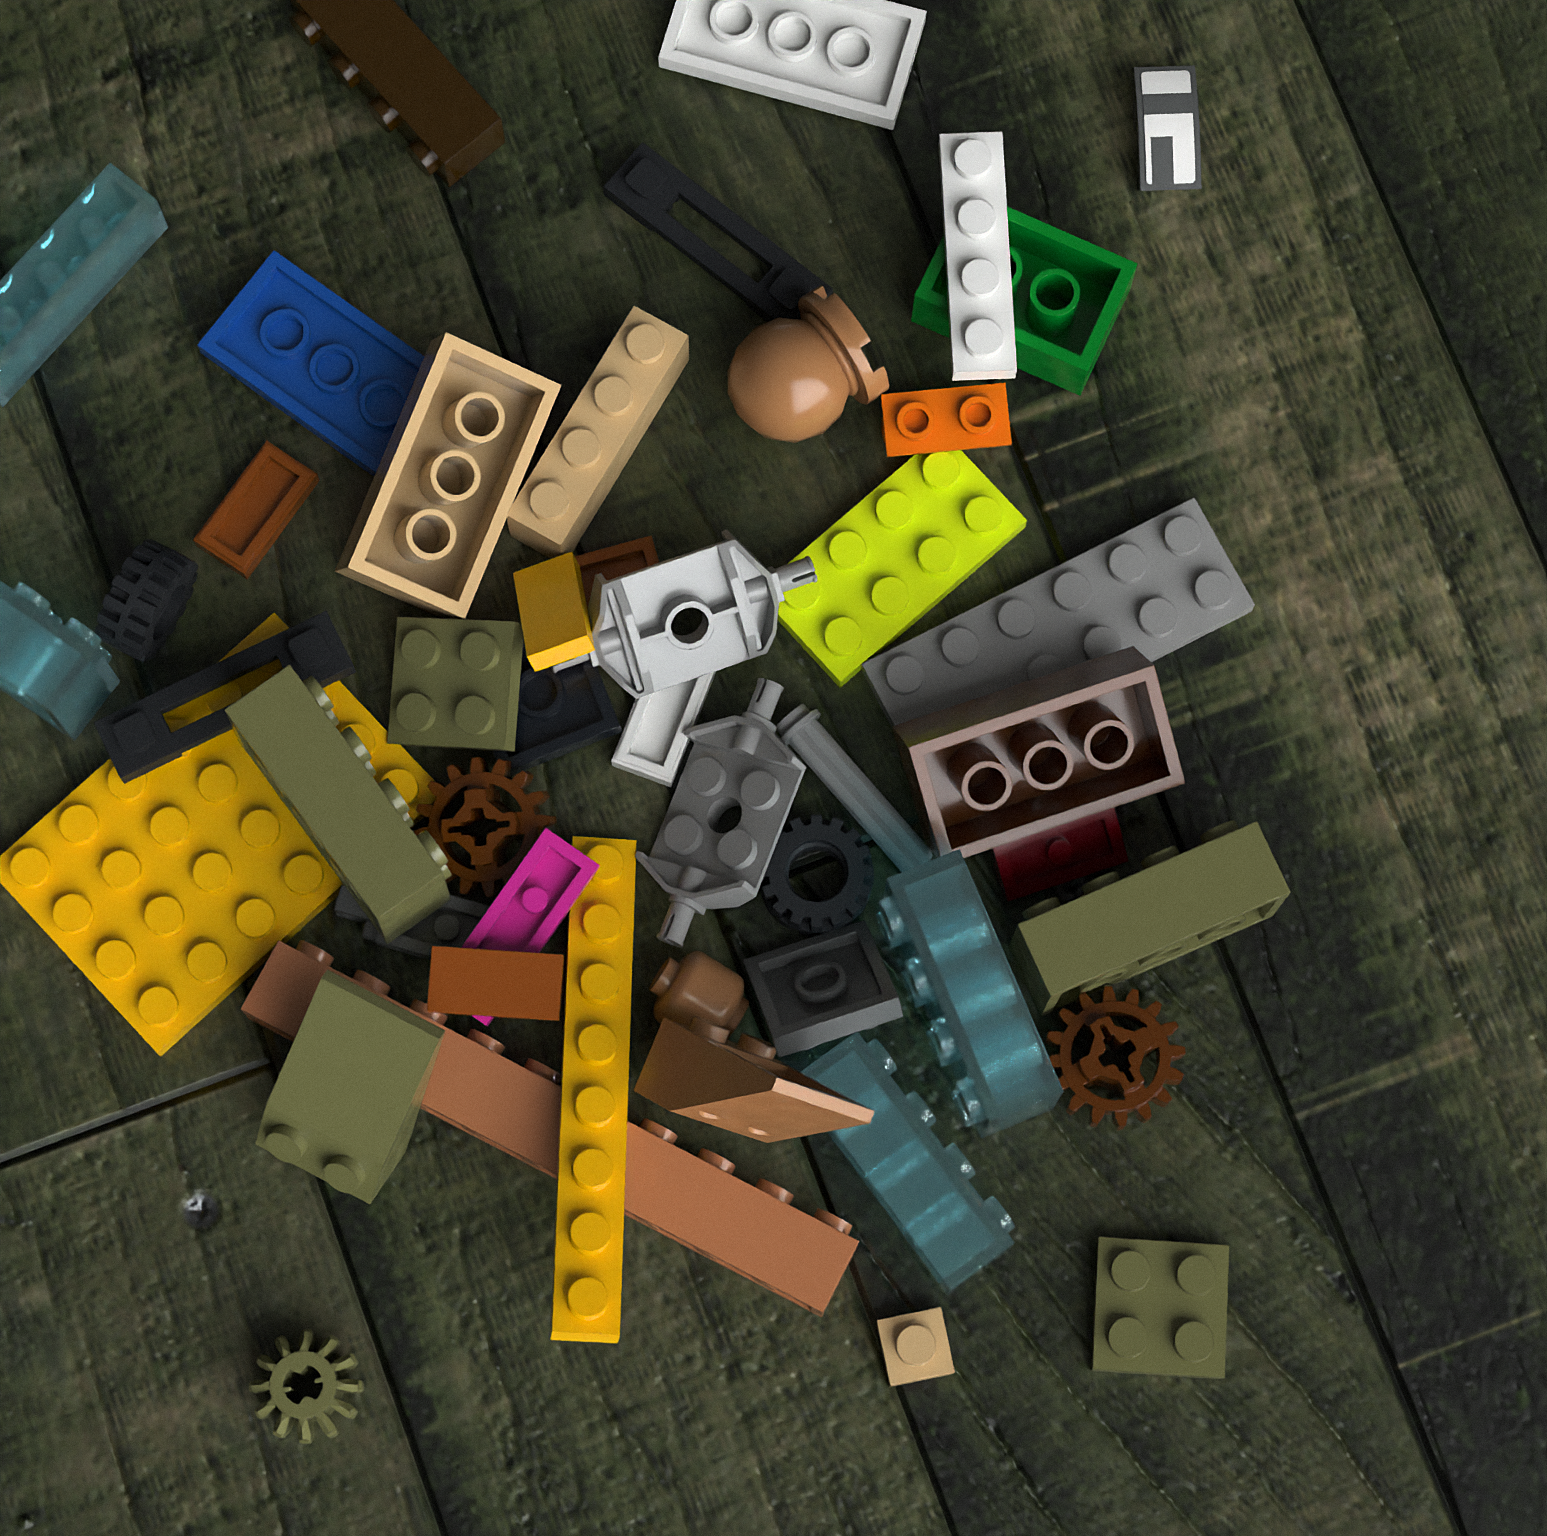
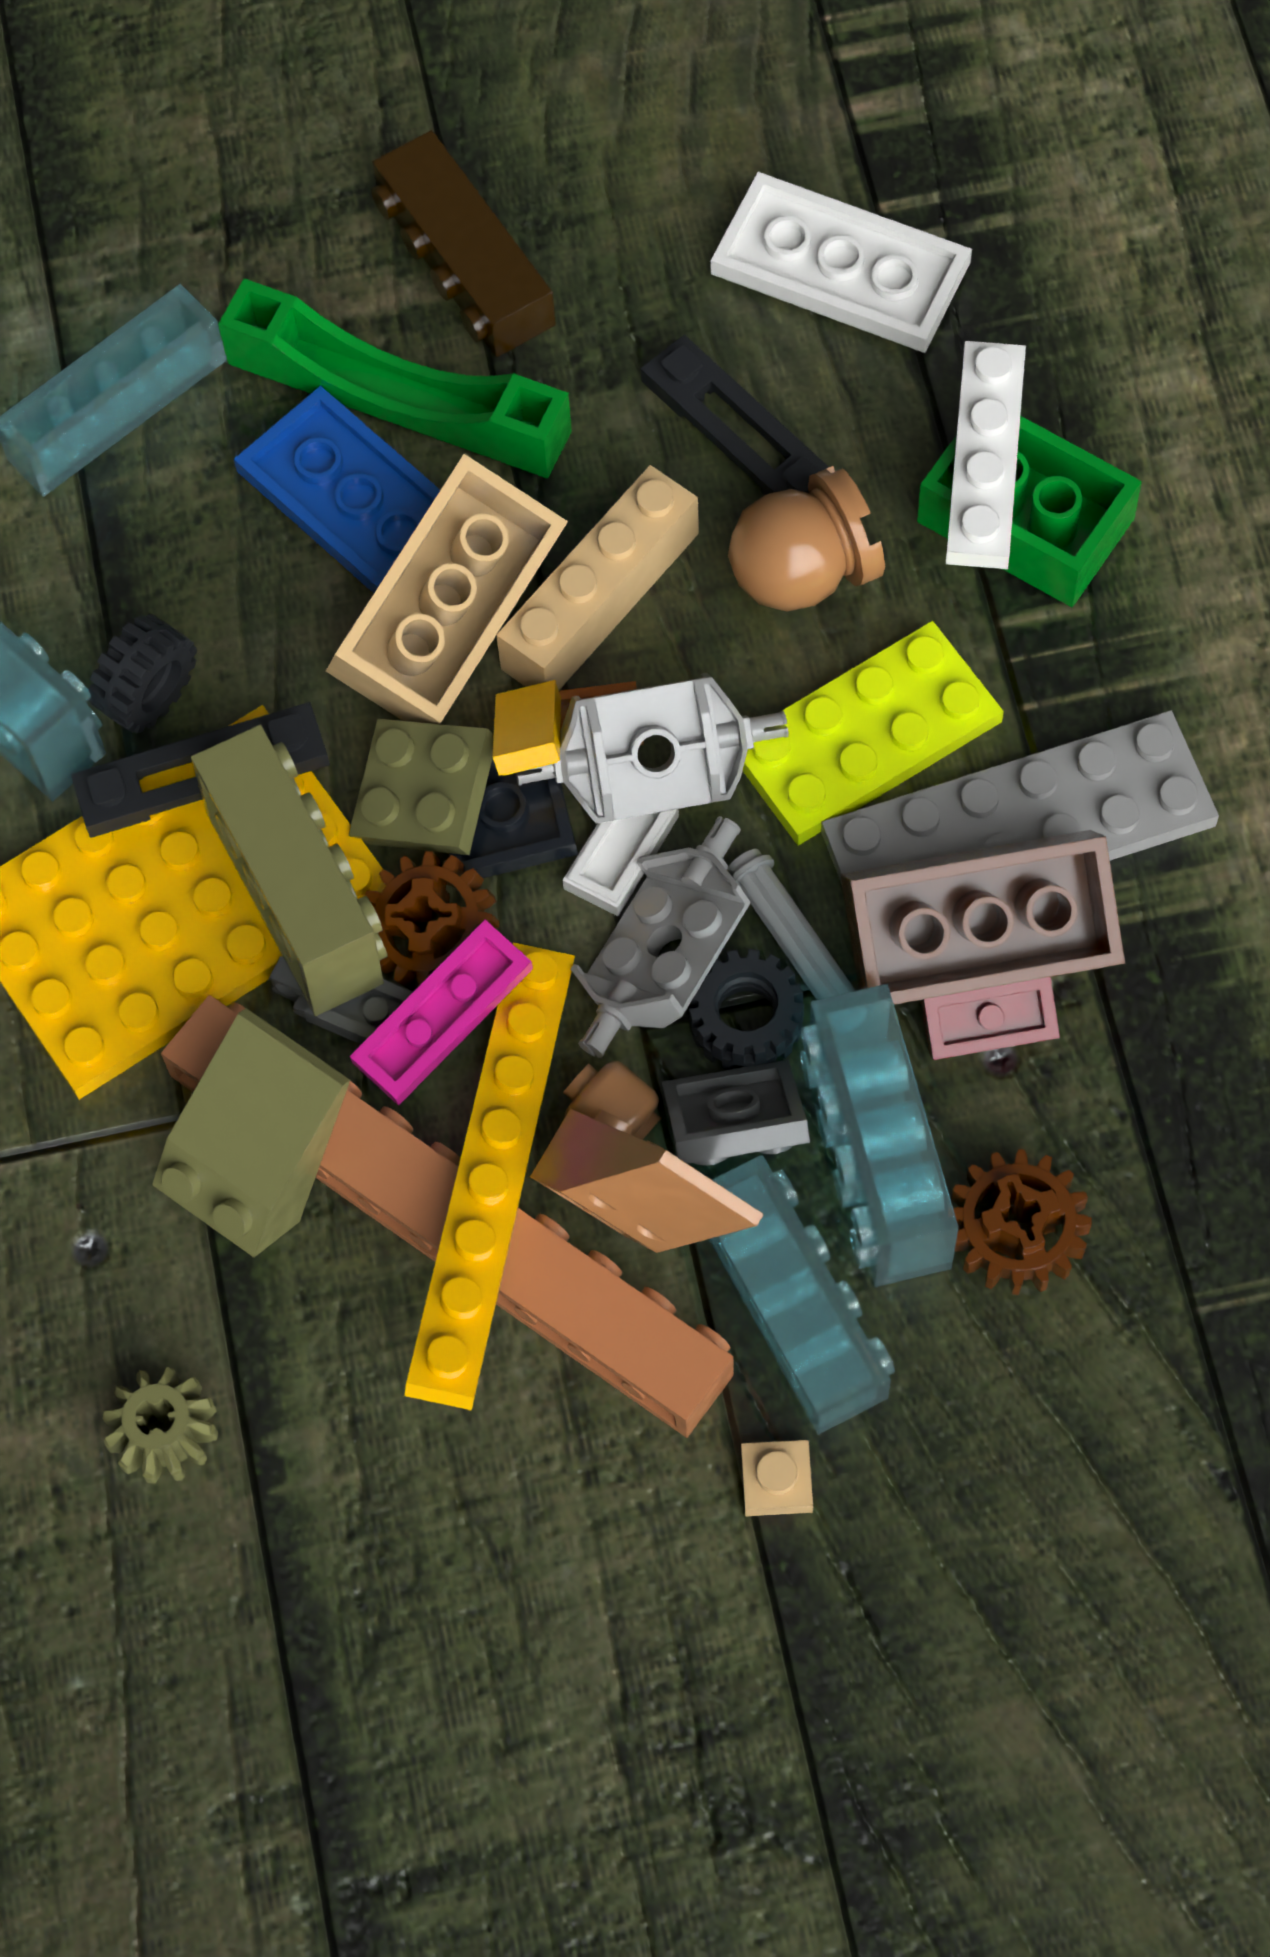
camera: 15 degrees right, 10 degrees down
dark orange tile [193,440,320,579] -> none
dark orange tile [427,946,564,1021] -> none
orange hinge [880,383,1012,457] -> none
olive brick [1009,820,1291,1017] -> none
olive plate [1090,1237,1229,1379] -> none
slope [1132,65,1202,191] -> none
none -> green arch [218,278,572,479]

